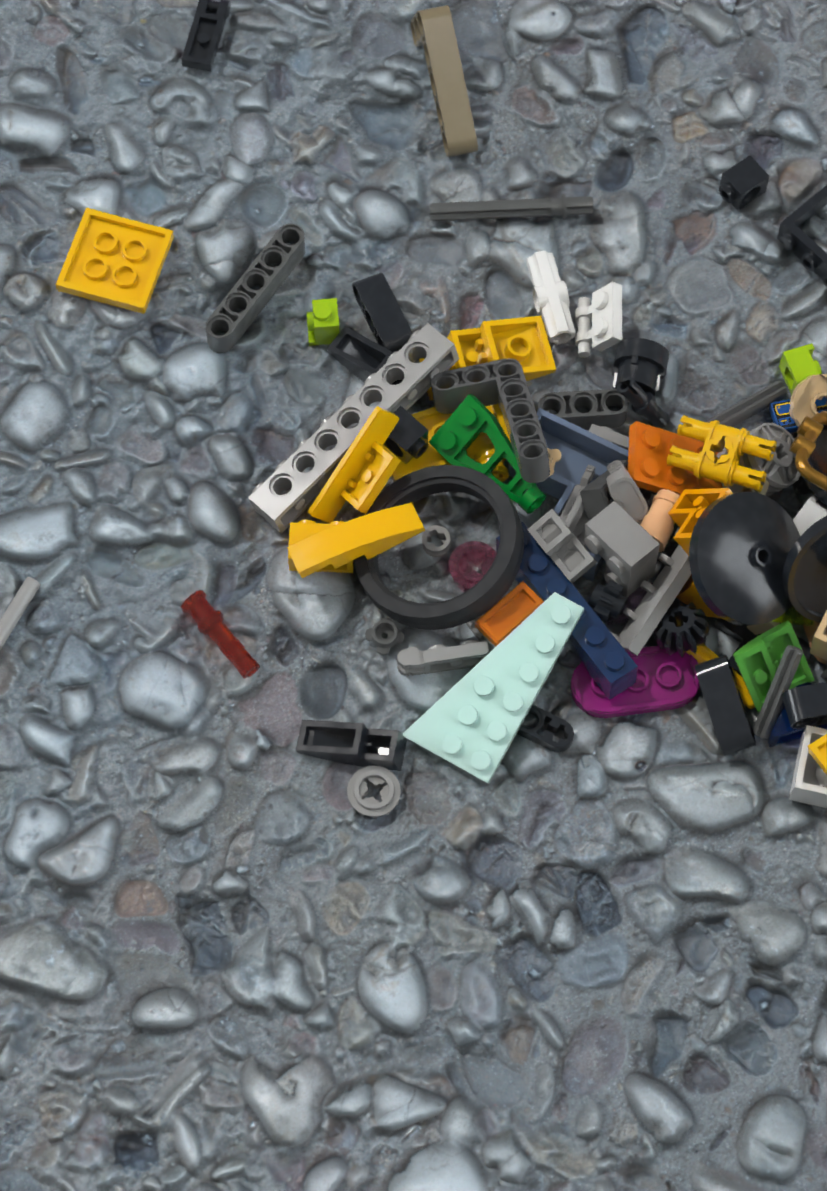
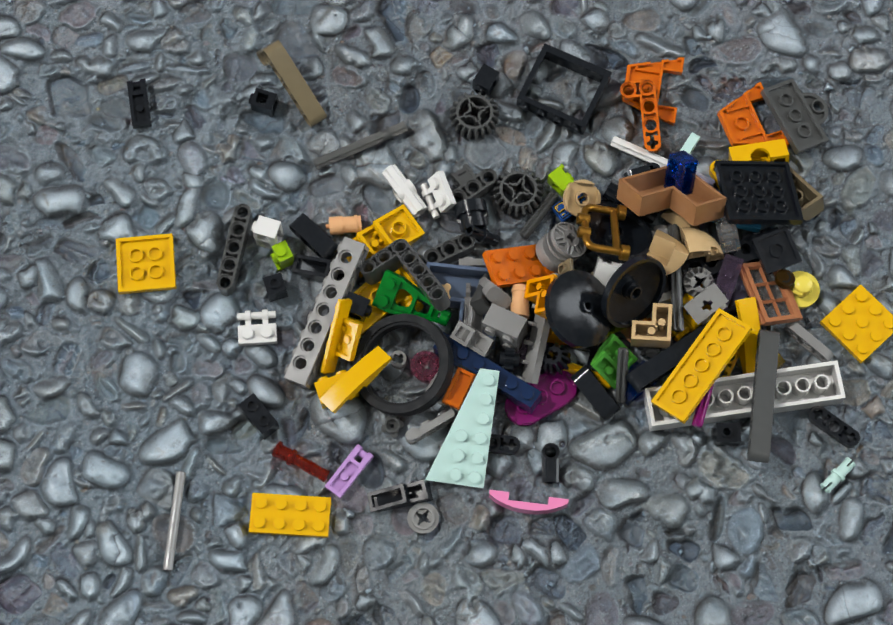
camera: 20 degrees left, 5 degrees up
yellow pin [667,415,777,492] -> none
none -> white plate [237,309,278,346]
none -> black brick [238,393,280,440]
none -> black brick [249,88,279,117]
none -> yellow plate [249,493,332,538]
none -> white brick [251,215,284,250]
none -> black brick [263,272,288,302]
none -> lavender plate [325,444,374,499]
none -> light nougat piece [326,215,362,235]
none -> dark grey gear [449,90,499,140]
none -> dark grey piece [450,164,497,211]
none -> bright pink slope [489,490,569,514]
none -> dark grey gear [493,167,544,217]
none -> black piece [541,443,560,484]

